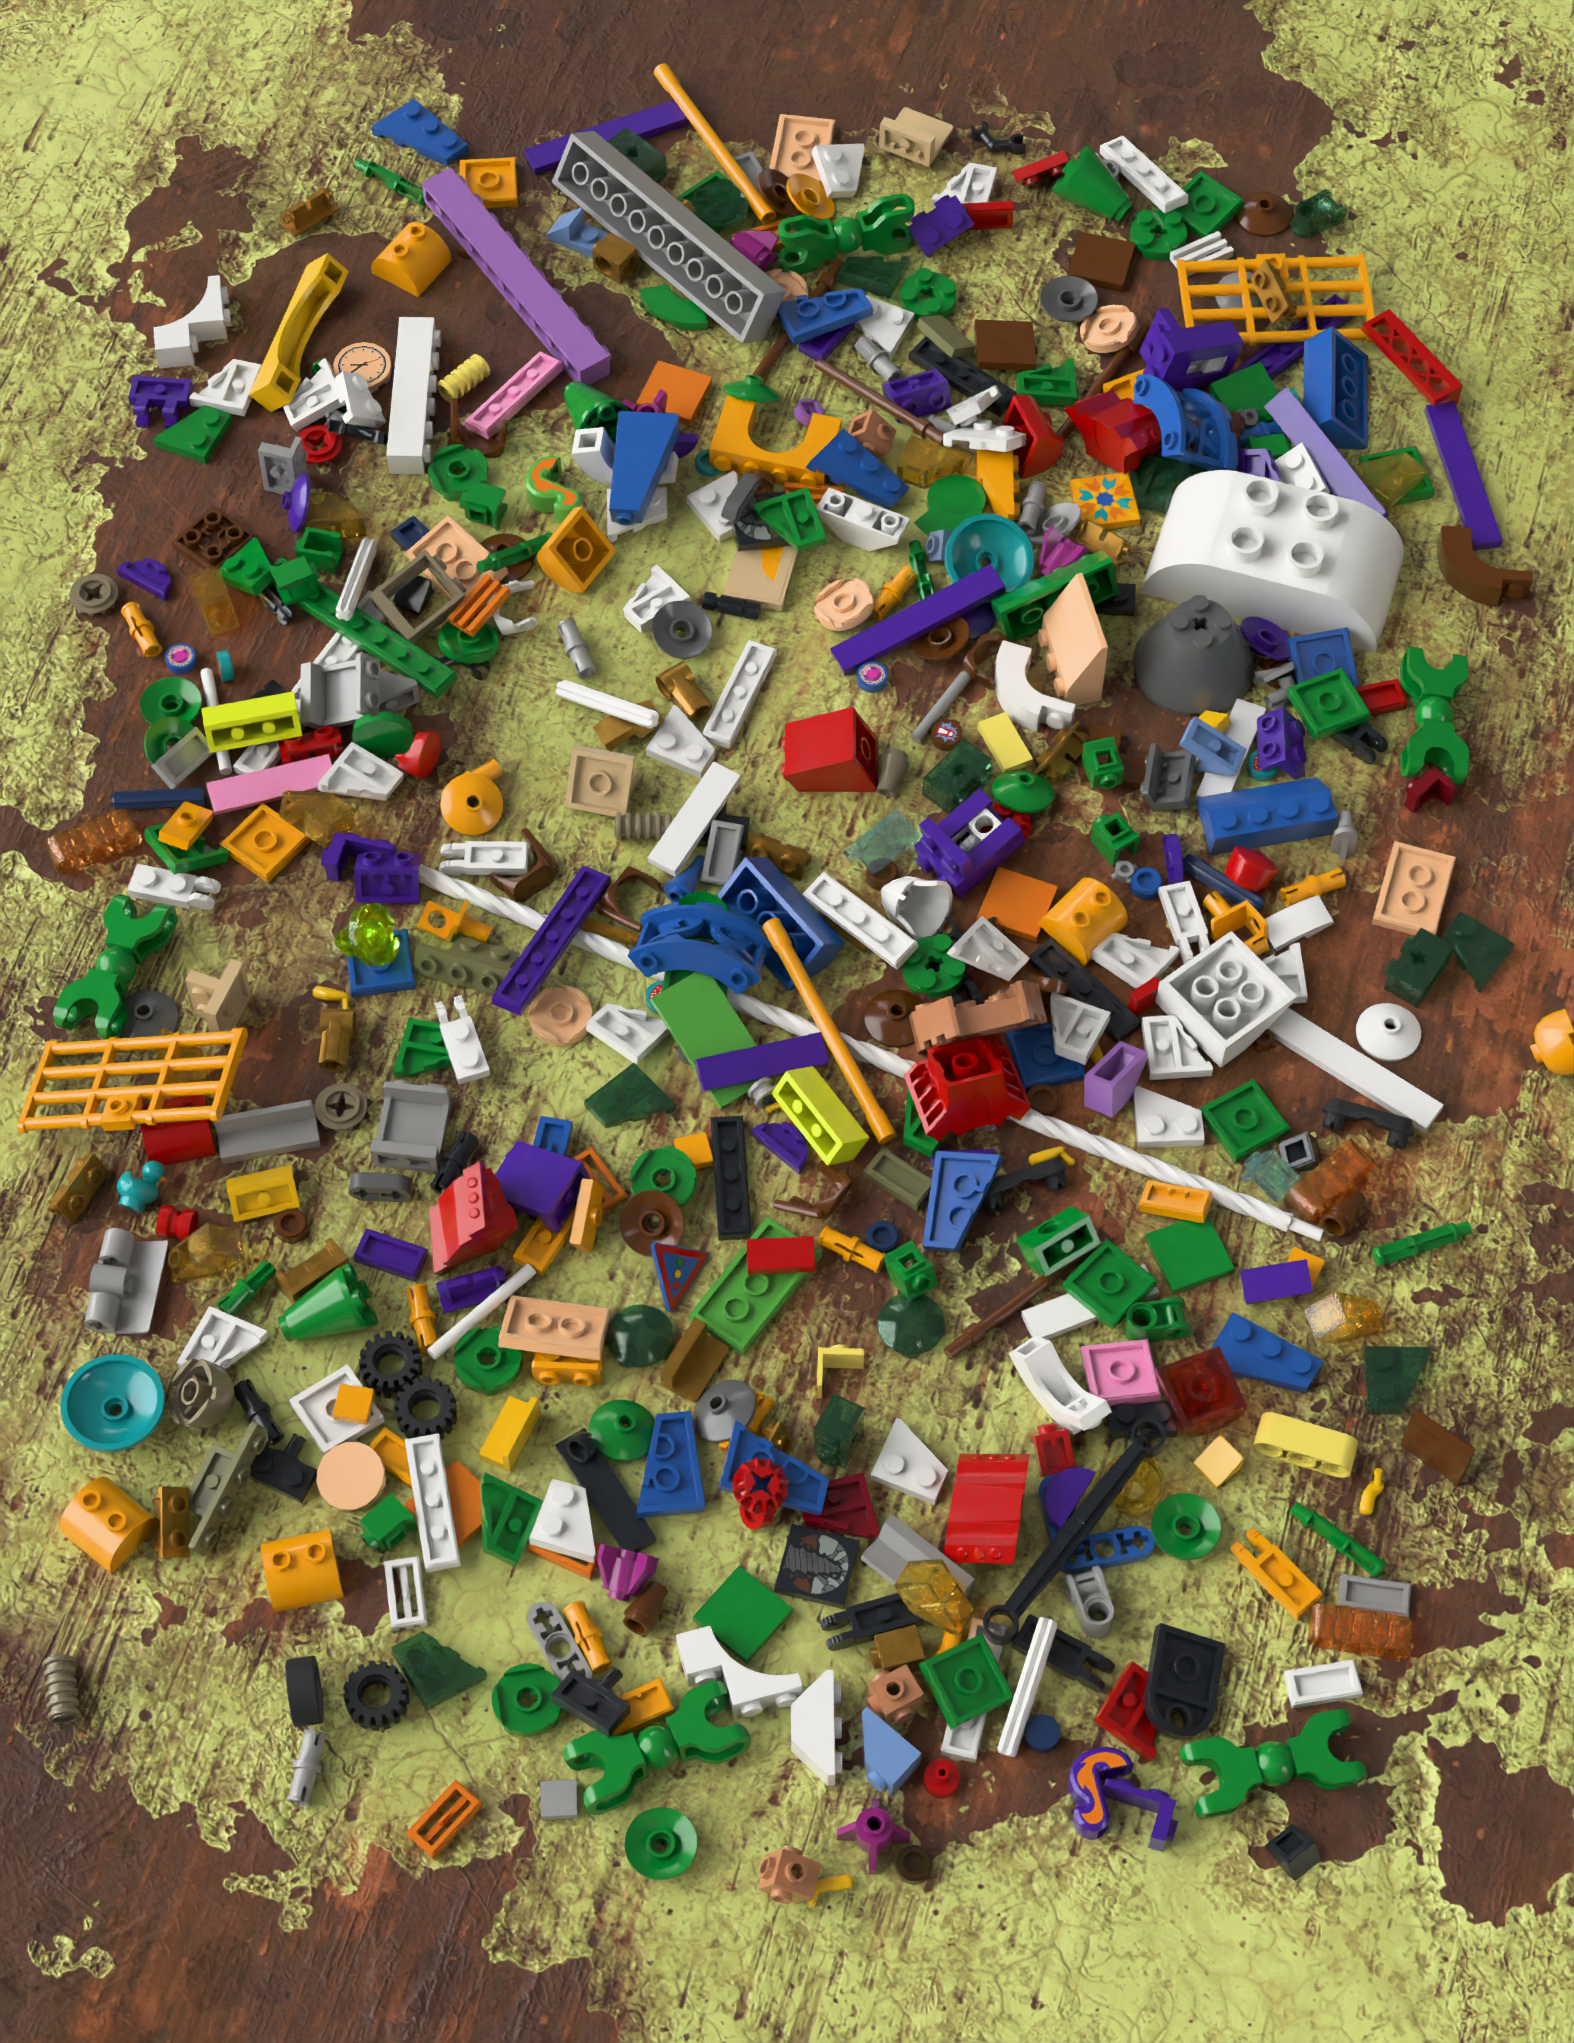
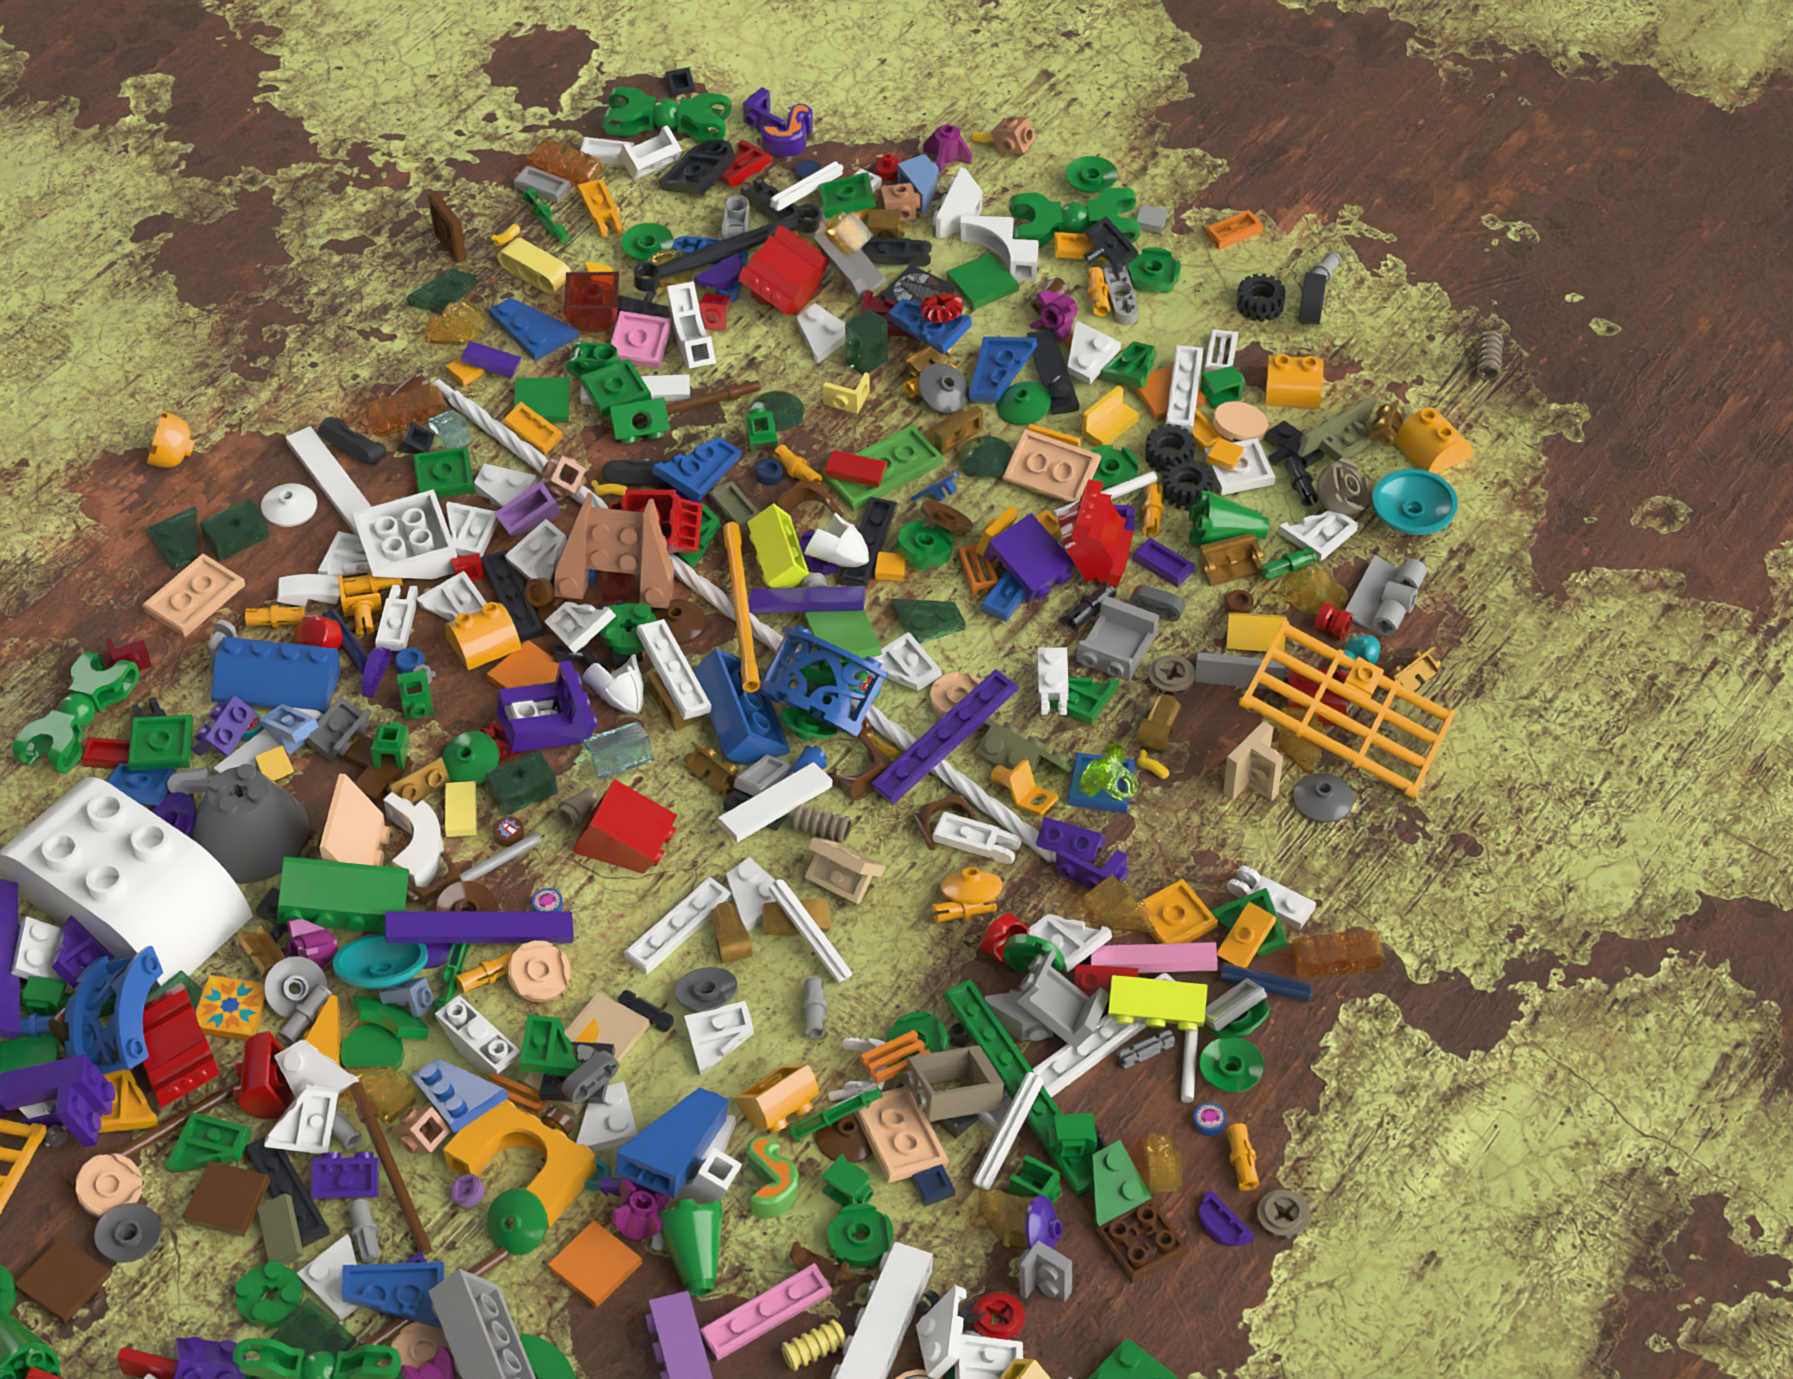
camera: 160 degrees left, 10 degrees down
green piece [53,894,178,1039] -> none
teal tile [216,650,234,682] -> none
clear green wing [391,1631,487,1711] -> none
dark brown tile [896,1845,933,1885] -> none
flat silver piece [1237,408,1258,429] -> none
green piece [1372,1221,1472,1266] -> none
none -> nougat brick [541,456,586,498]
none -> white panel [619,126,682,180]
none -> white helmet [804,513,869,567]

